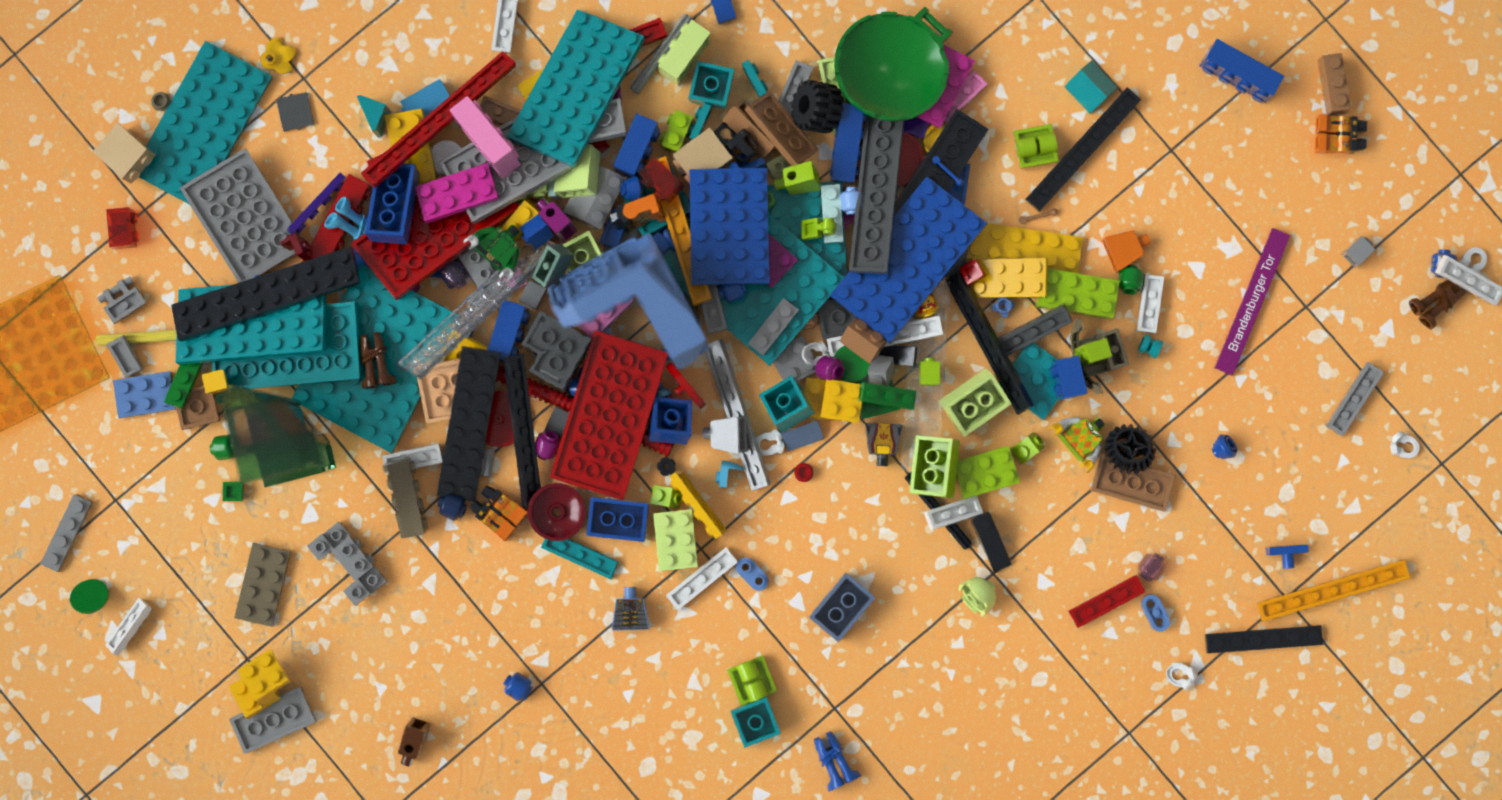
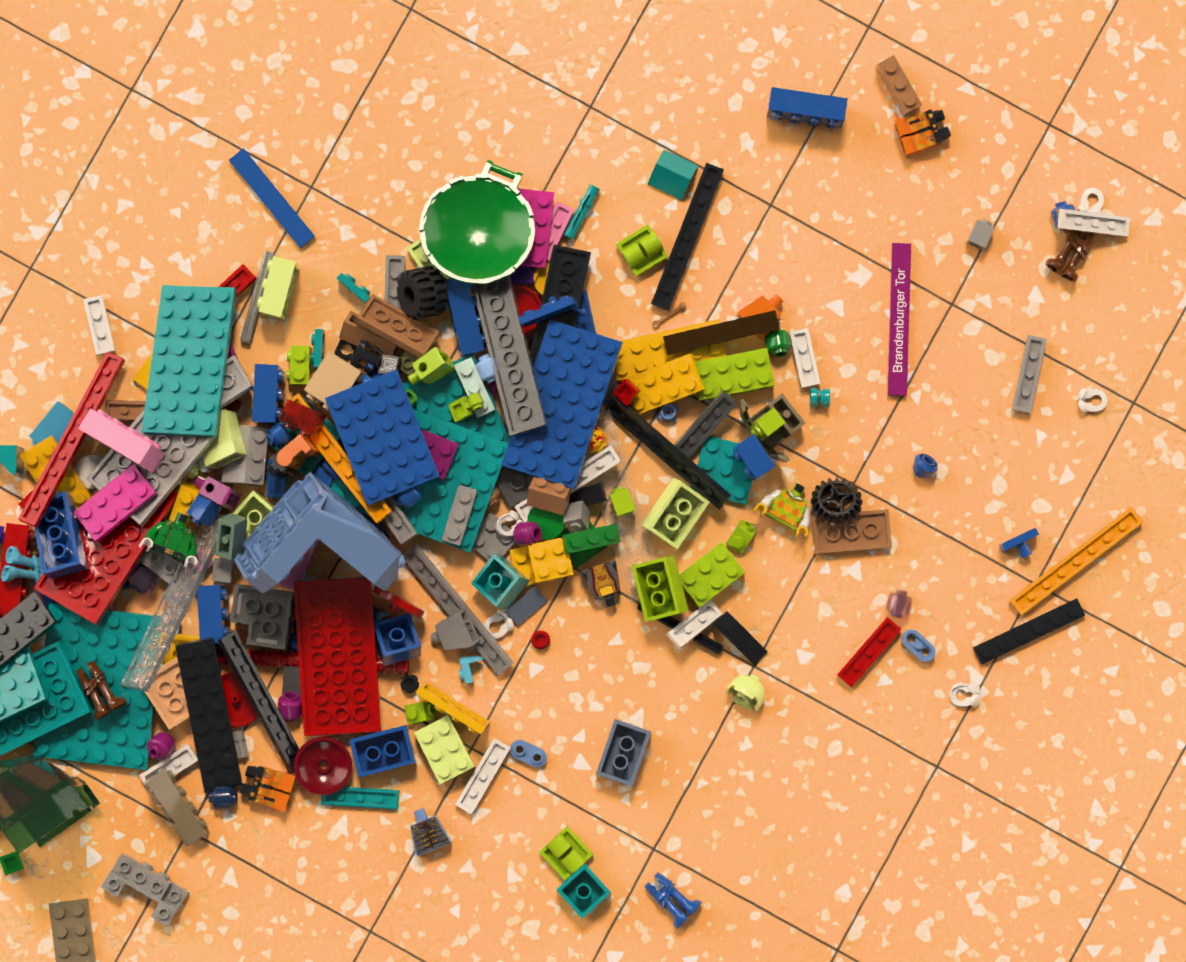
camera: 15 degrees left, 0 degrees up
blue head [503,672,533,701] -> none
teal brick [688,61,734,110] -> none
none -> magenta head [147,732,176,761]
none -> tile [378,354,402,374]
none -> blue plate [518,296,578,327]
none -> teal pin [563,184,600,240]
none -> dark brown tile [663,310,780,355]

